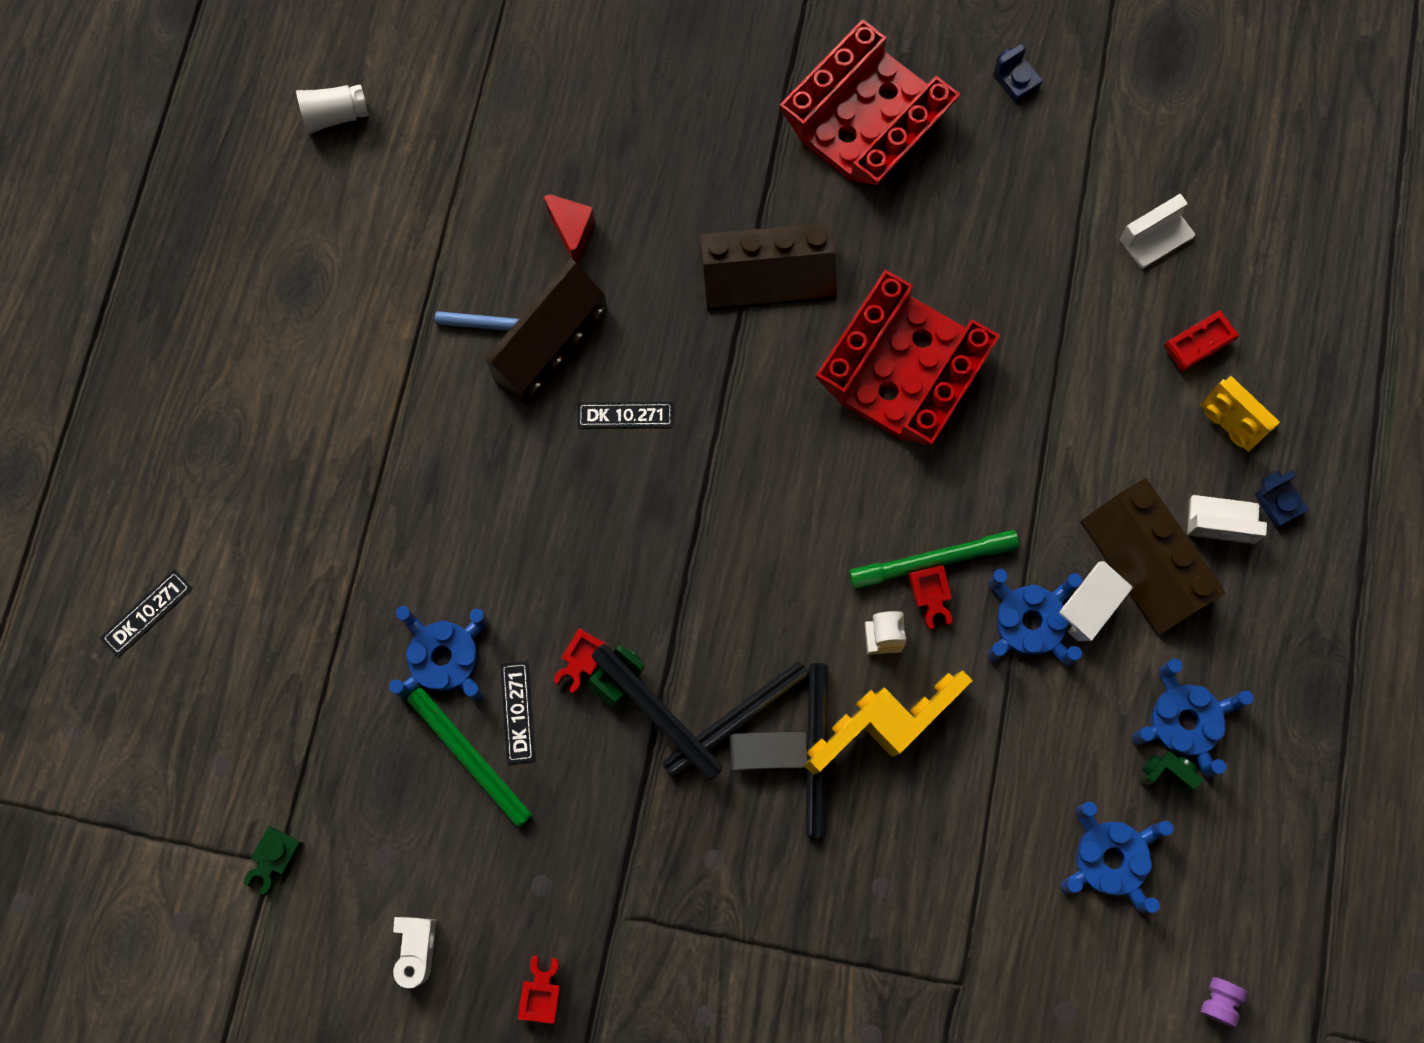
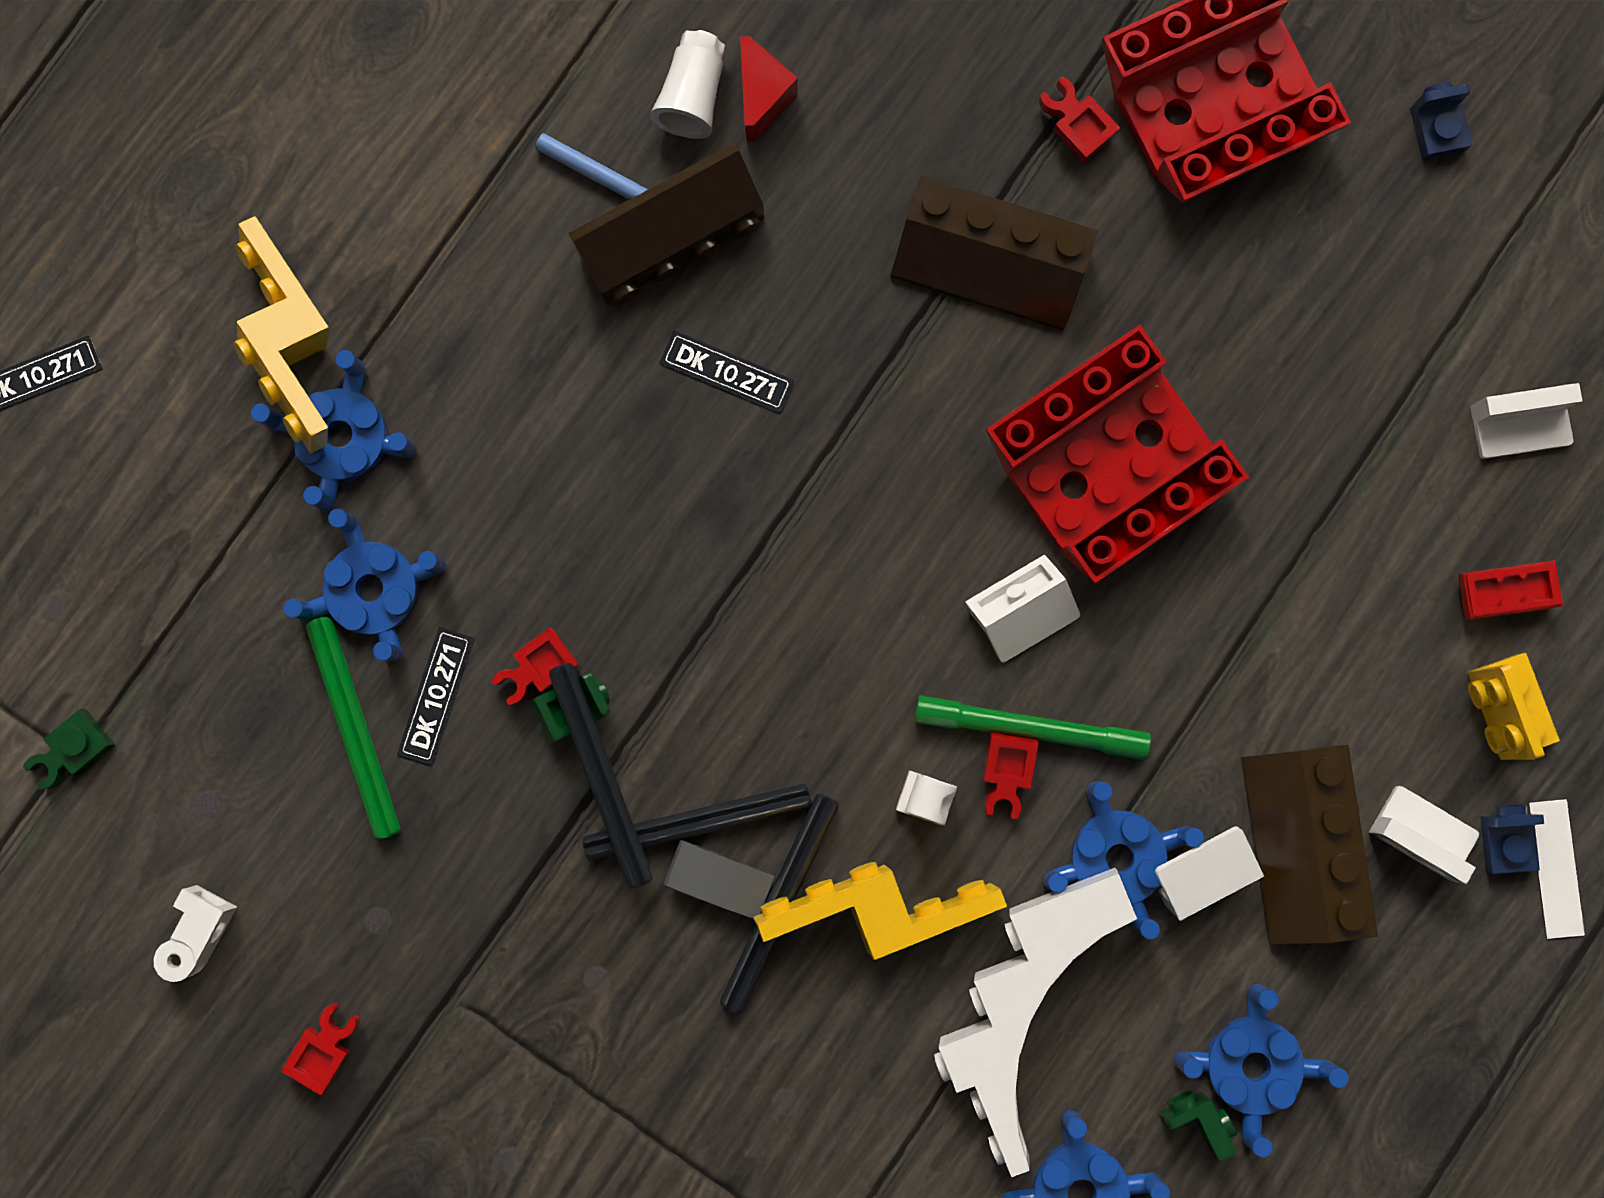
camera: 25 degrees right, 10 degrees up
none -> yellow bracket [234,216,328,454]
none -> blue plate [251,350,417,511]
none -> white plant [650,30,725,139]
none -> white arch [934,867,1137,1177]
none -> white panel [966,555,1080,662]
none -> red plate [1038,77,1120,163]
none -> white sticker [1529,799,1585,939]

